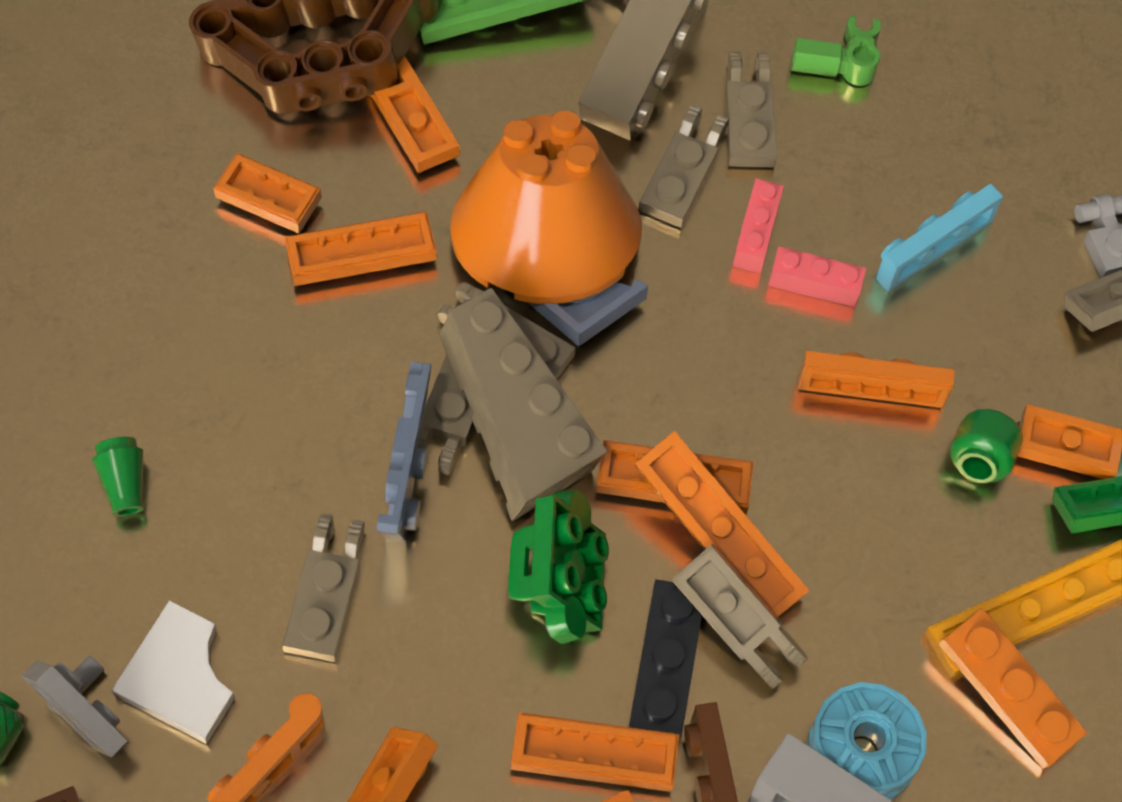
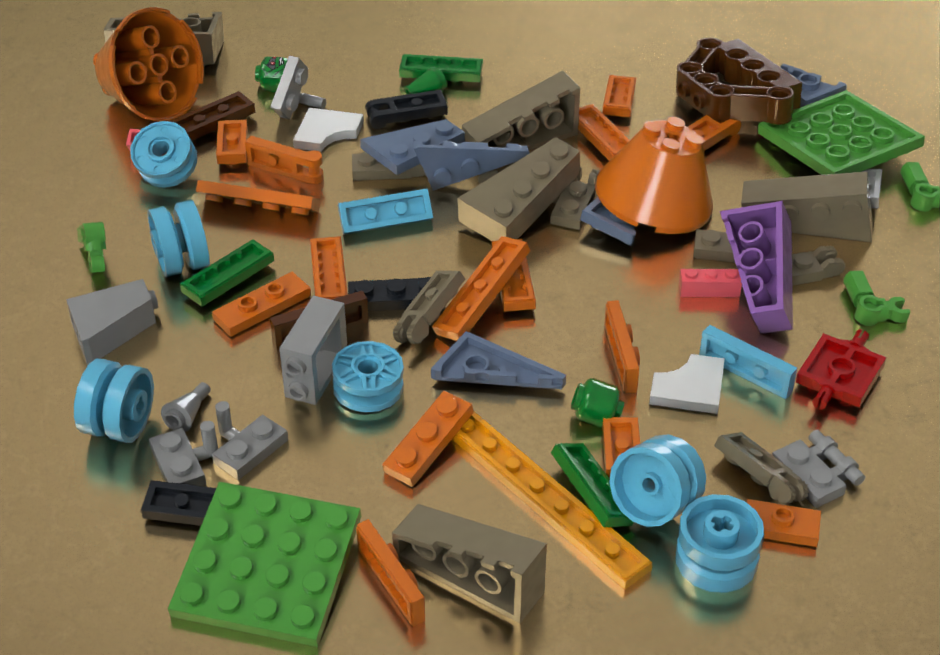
camera: 80 degrees right, 20 degrees down
green piece [508,490,609,644] -> none
coral piece [768,246,866,308] -> none
none -> medium azure plate [337,188,433,235]
none -> sand blue wing [360,119,465,175]
none -> black plate [365,90,448,129]
none -> green plate [399,54,483,82]
none -> sand blue wing [431,331,566,390]
none -> dark tan wedge [462,70,580,150]
none -> white tile [649,354,725,414]
none -> medium lavender wedge [720,201,793,334]
none -> red plate [796,329,887,410]

